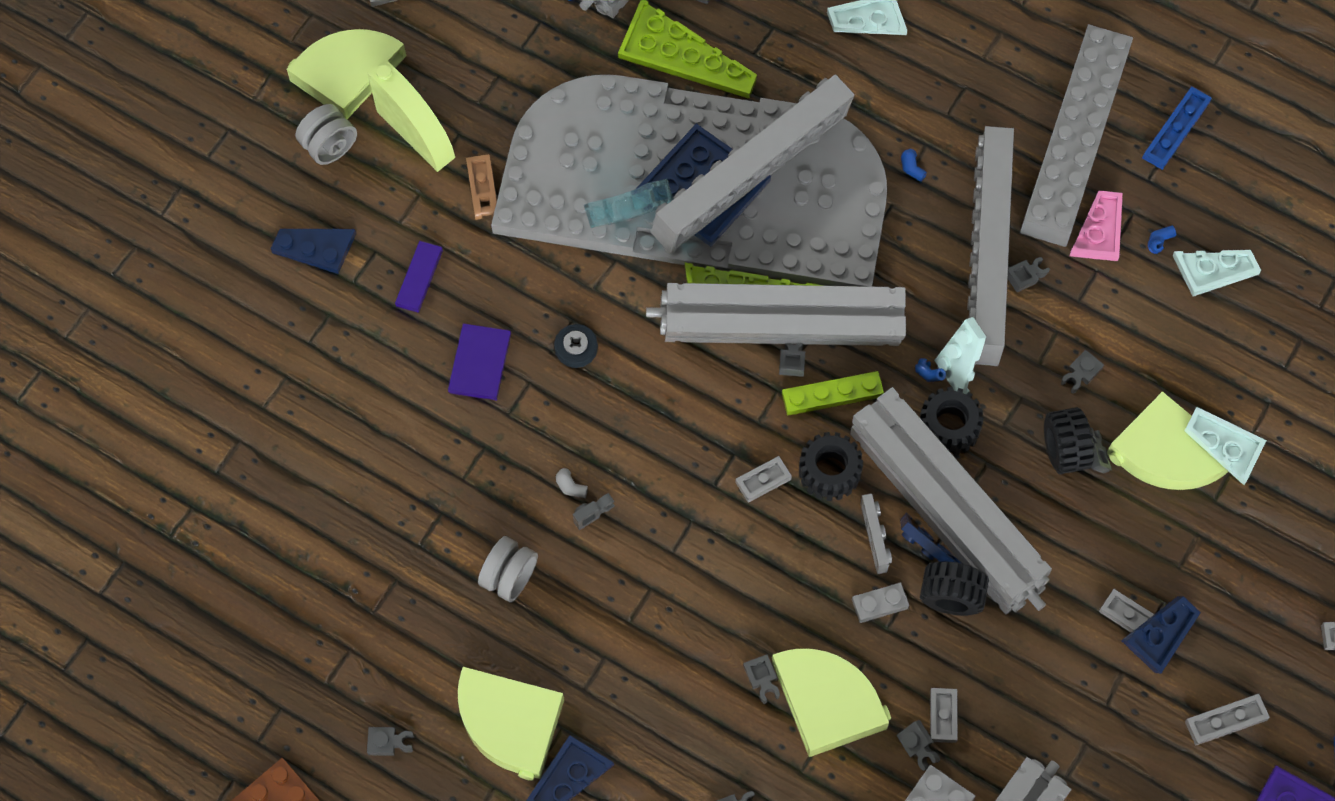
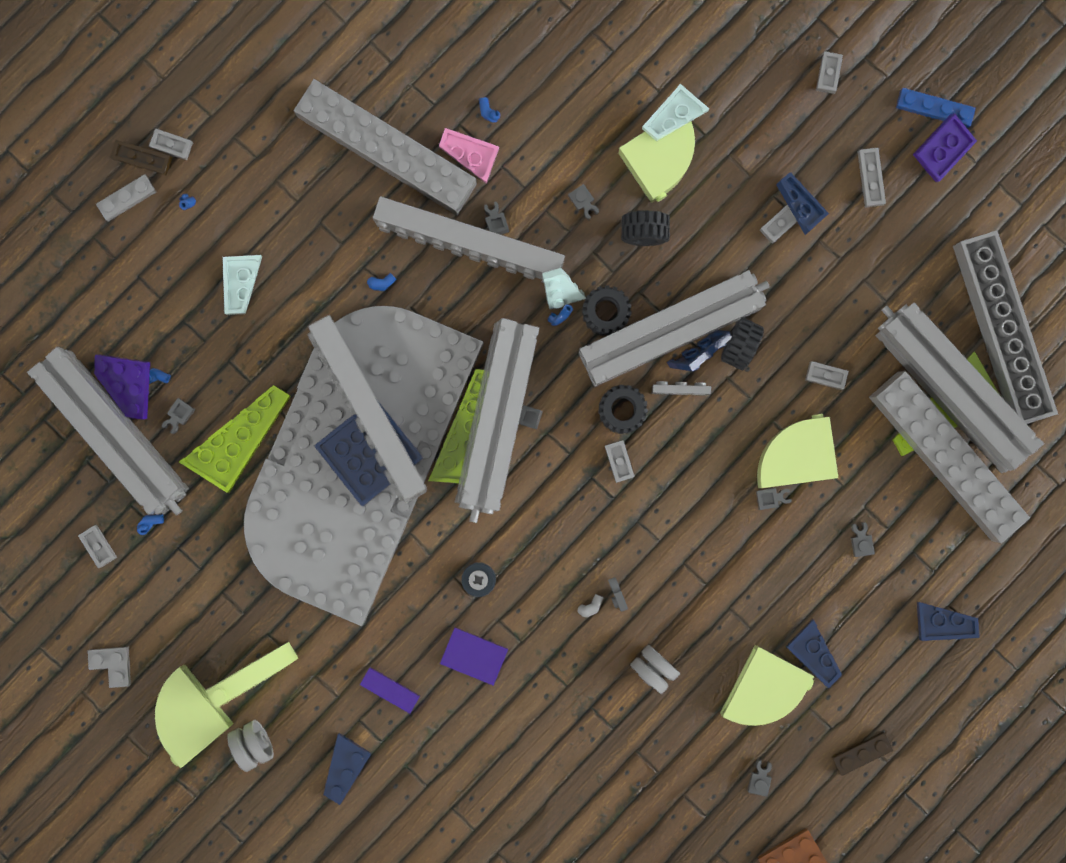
camera: 80 degrees left, 20 degrees up
medium nougat plate [466,154,497,220] -> none
clear light blue arch [584,179,673,228] -> none
lime plate [782,371,884,416] -> none
light grey plate [852,583,909,623] -> none
dark grey plate [896,720,940,771] -> none
dark grey plate [1091,428,1112,474] -> none
blue plate [1142,86,1212,170] -> none
light aqua wing [1173,250,1261,296] -> none

